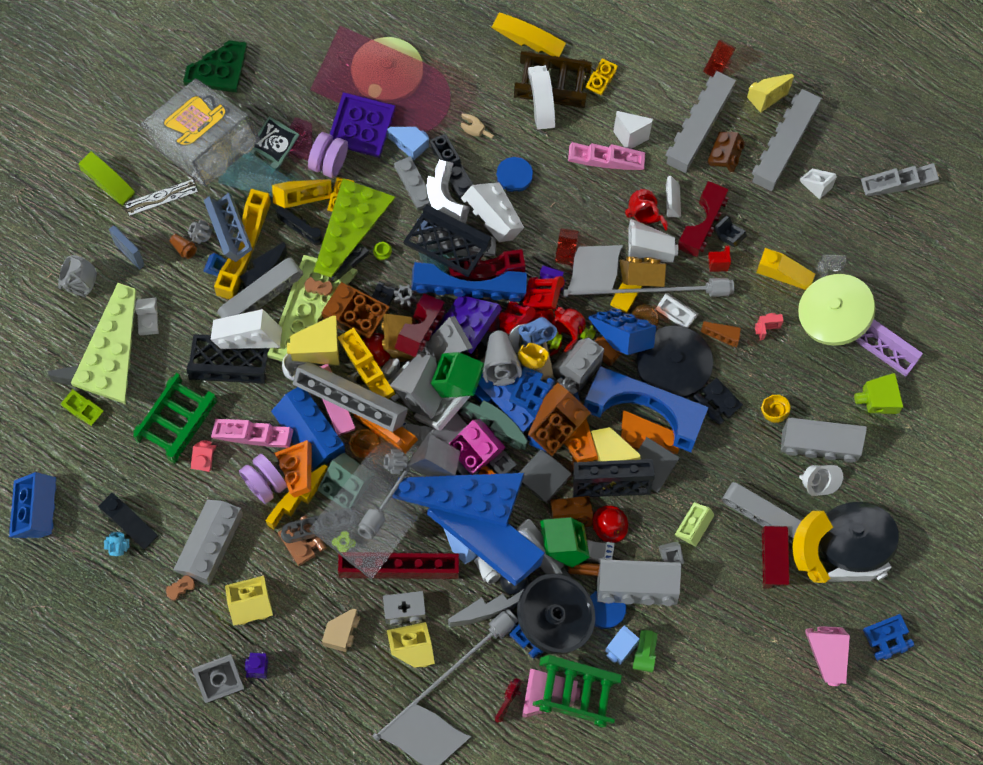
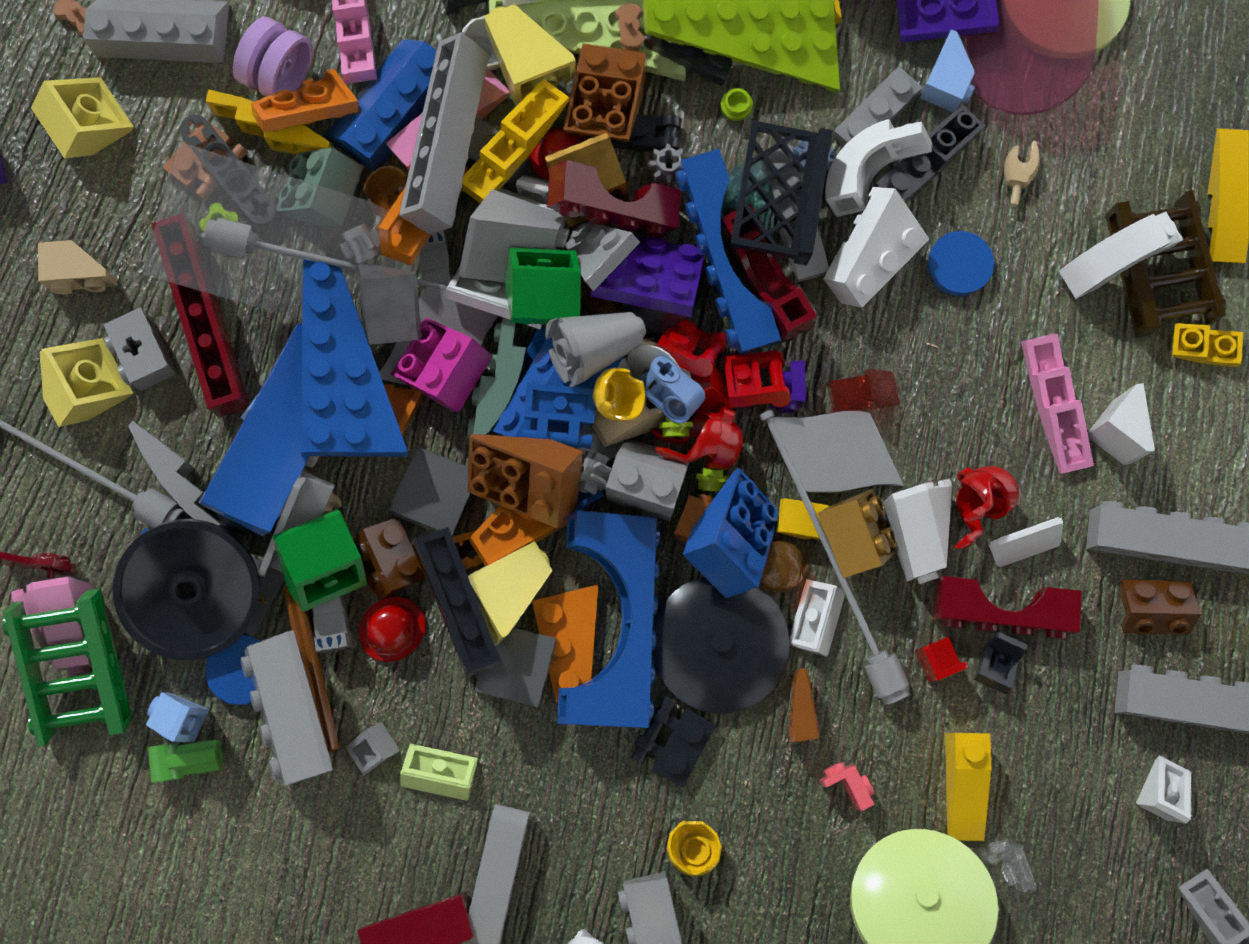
camera: 70 degrees right, 10 degrees up
dark grey plate [489,451,517,474] -> none

